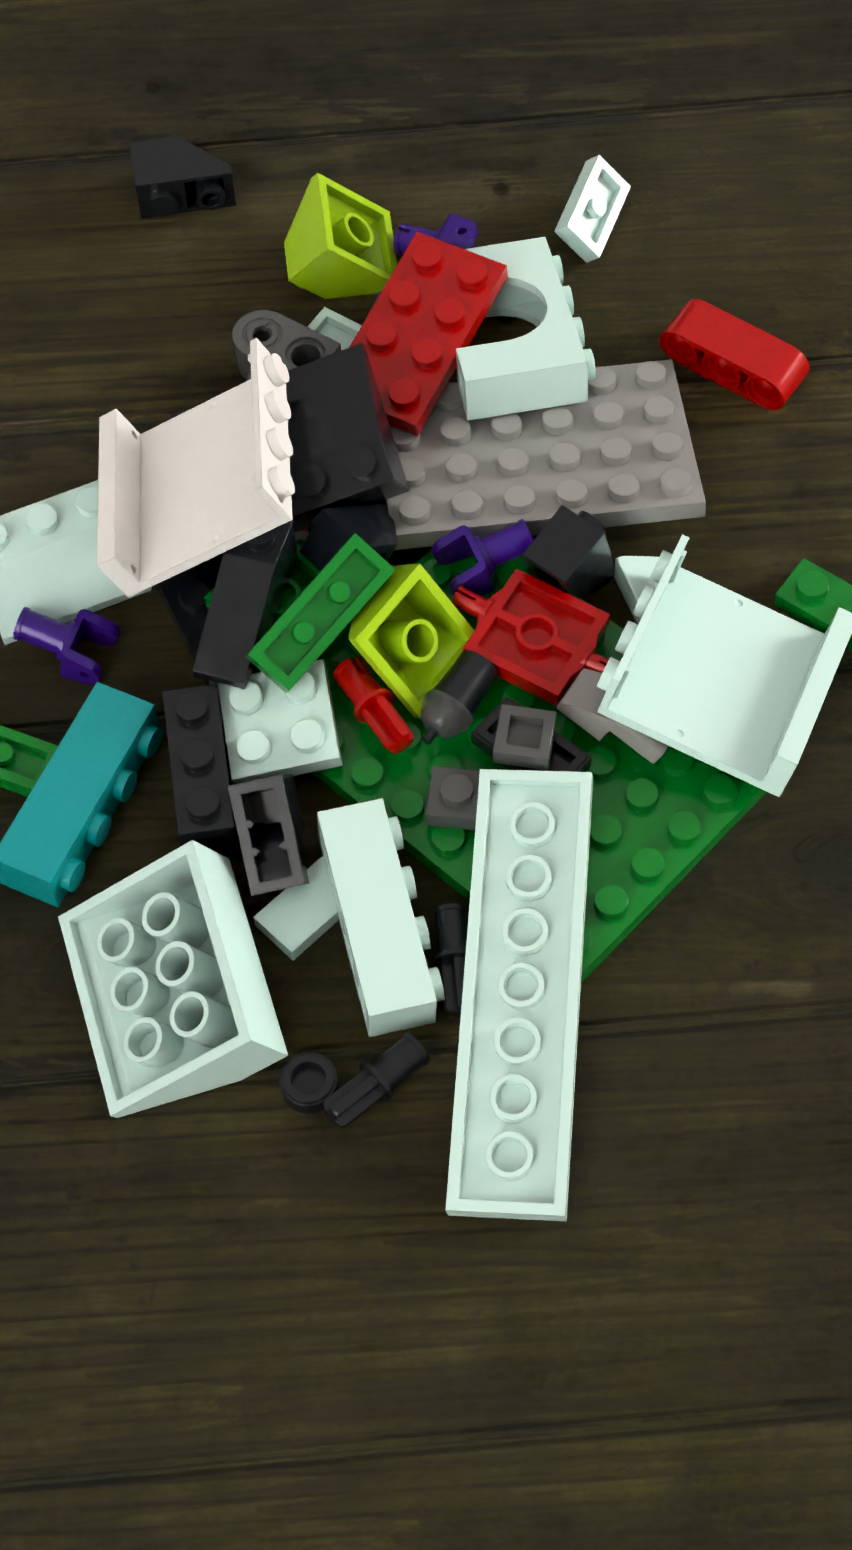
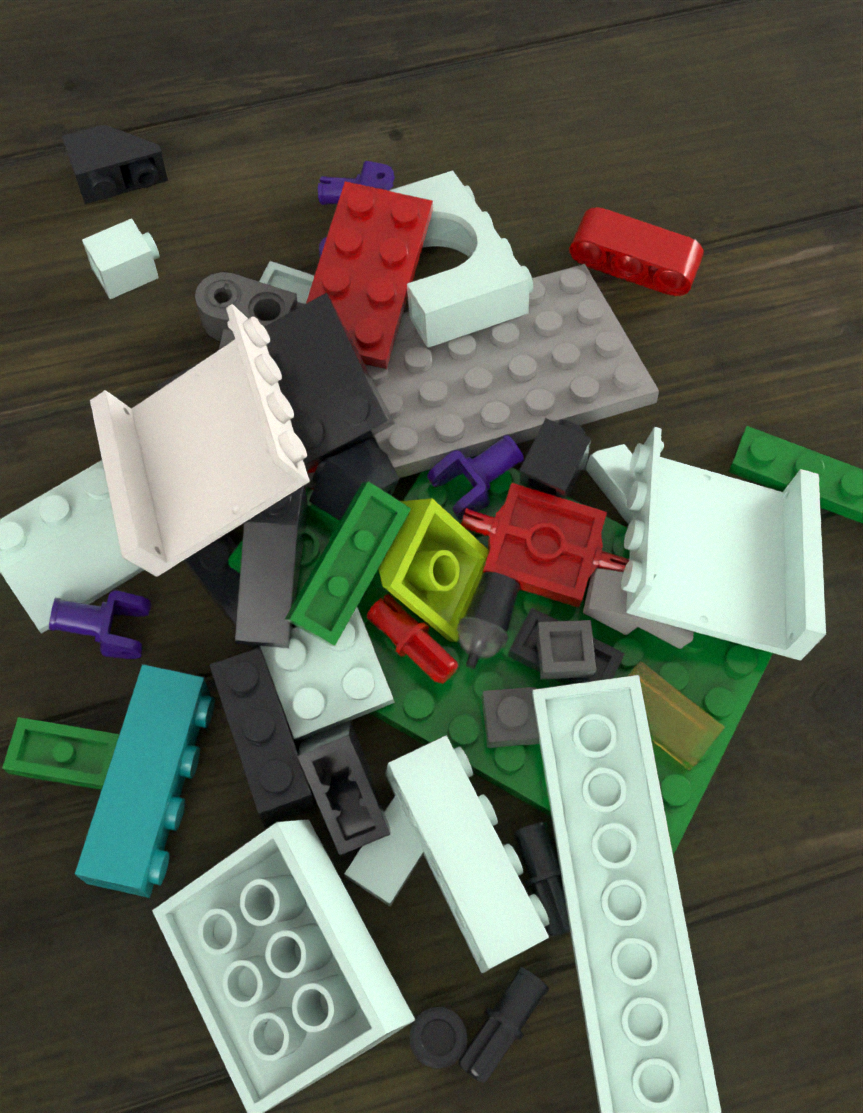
camera: 20 degrees left, 5 degrees up
lime slope [284,173,397,299] -> none
light aqua plate [554,155,631,263] -> none
none -> light aqua brick [82,218,160,299]
none -> clear yellow tile [628,661,725,771]

